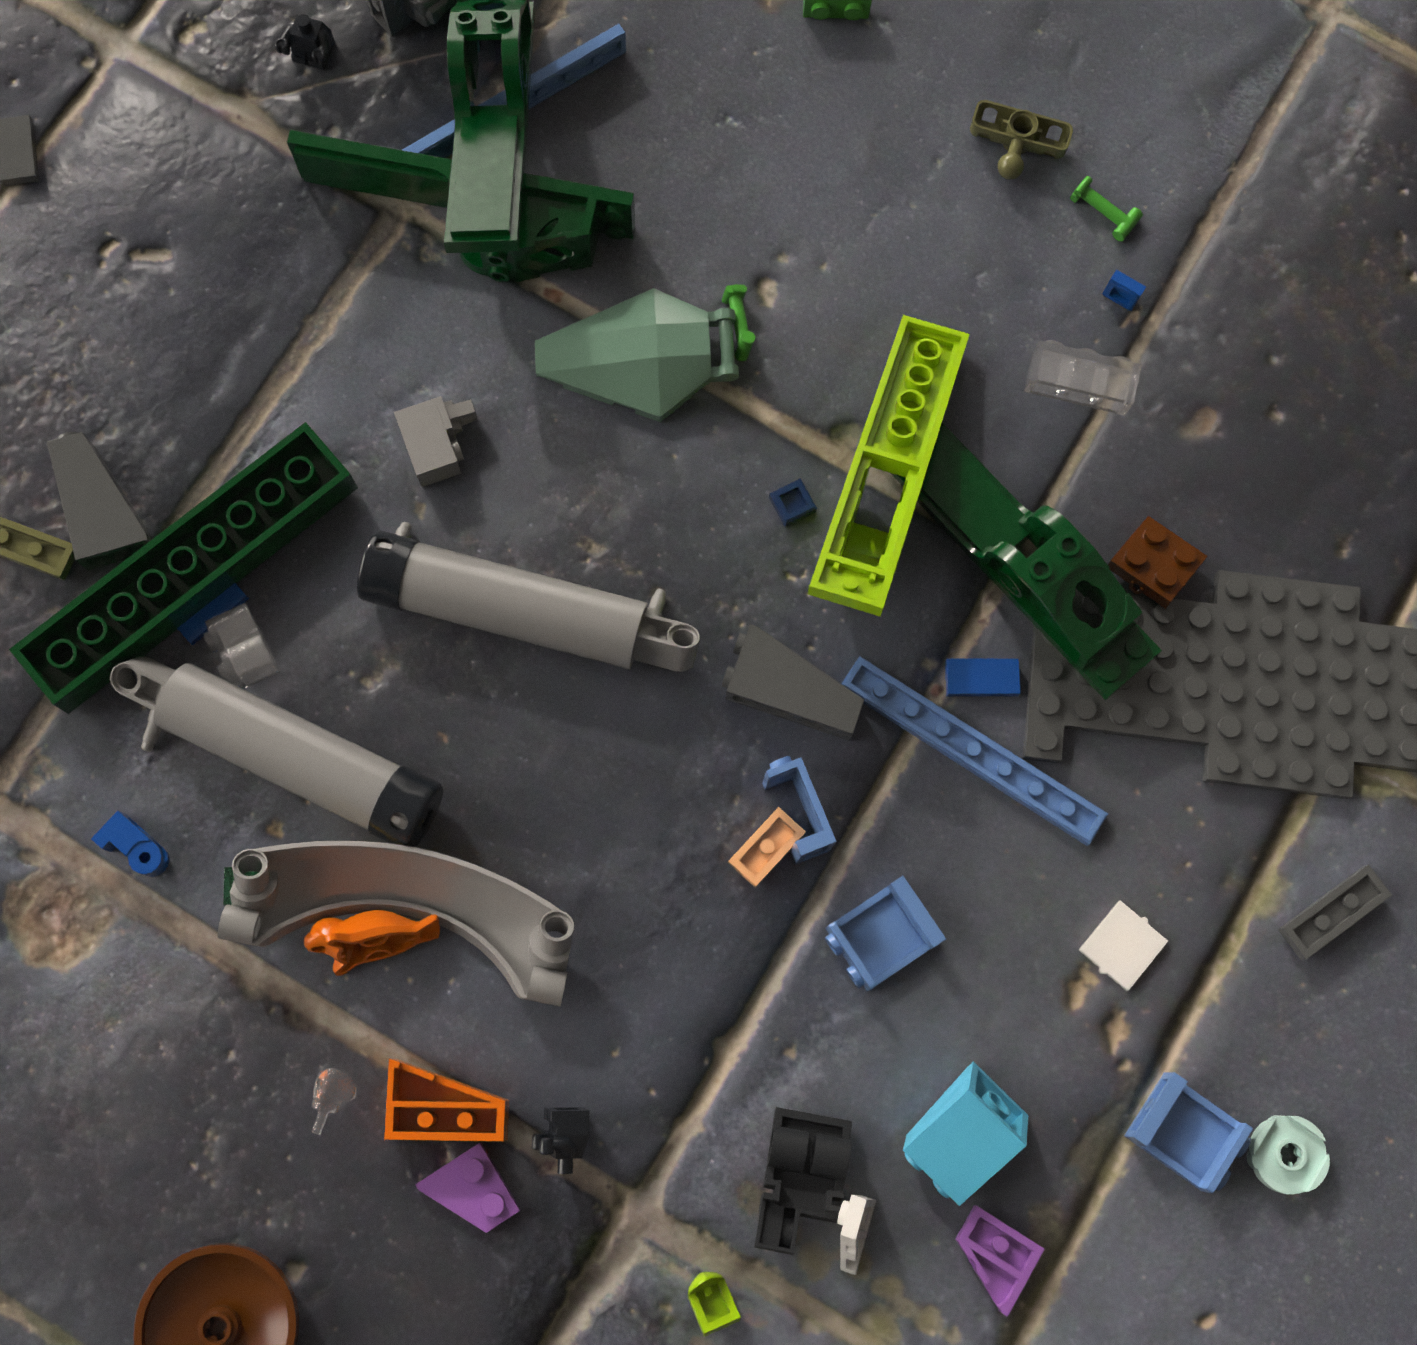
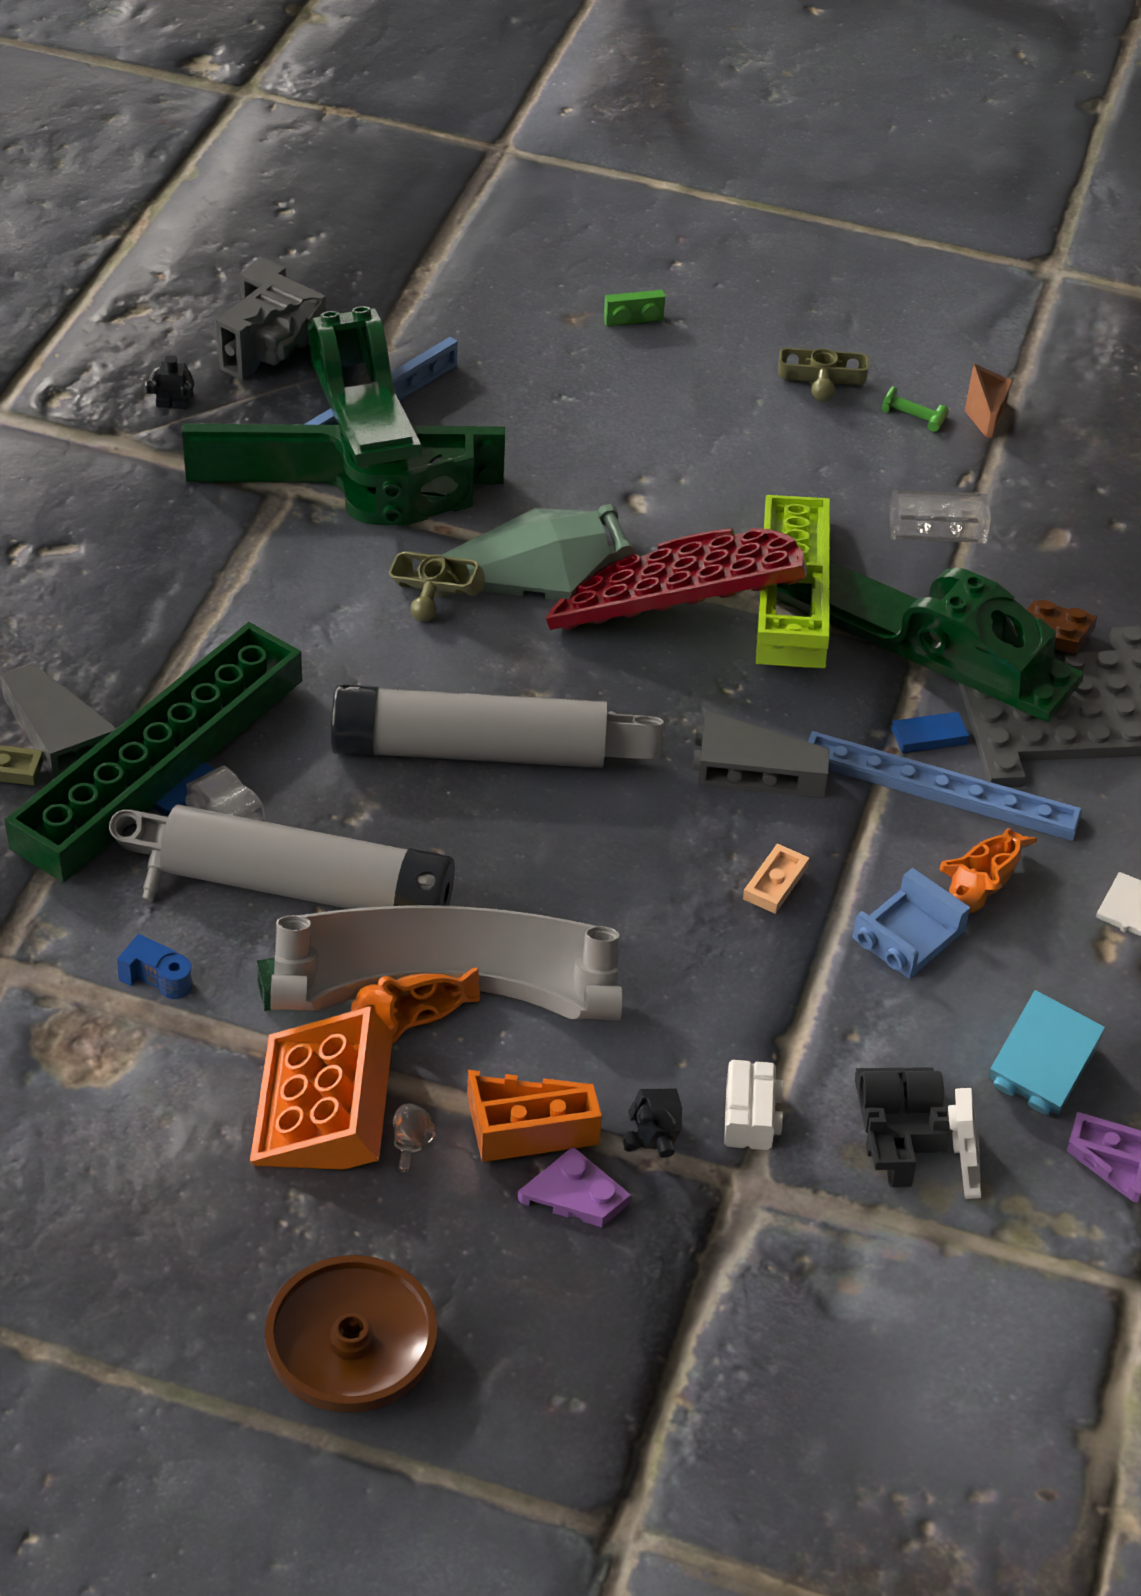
camera: 10 degrees left, 30 degrees down
light grey hinge [394,396,478,487] -> none
lime plate [688,1272,741,1337] -> none
bright green piece [722,284,755,361] -> none
medium blue panel [762,756,837,865] -> none
dark blue tile [769,478,817,527] -> none
blue tile [1102,269,1146,311] -> none
none -> orange slope [250,1006,393,1170]
none -> olive piece [389,551,485,622]
none -> dark red plate [546,528,807,630]
none -> white brick [724,1060,783,1150]
none -> orange animal [939,828,1037,914]
none -> nougat slope [964,363,1012,439]

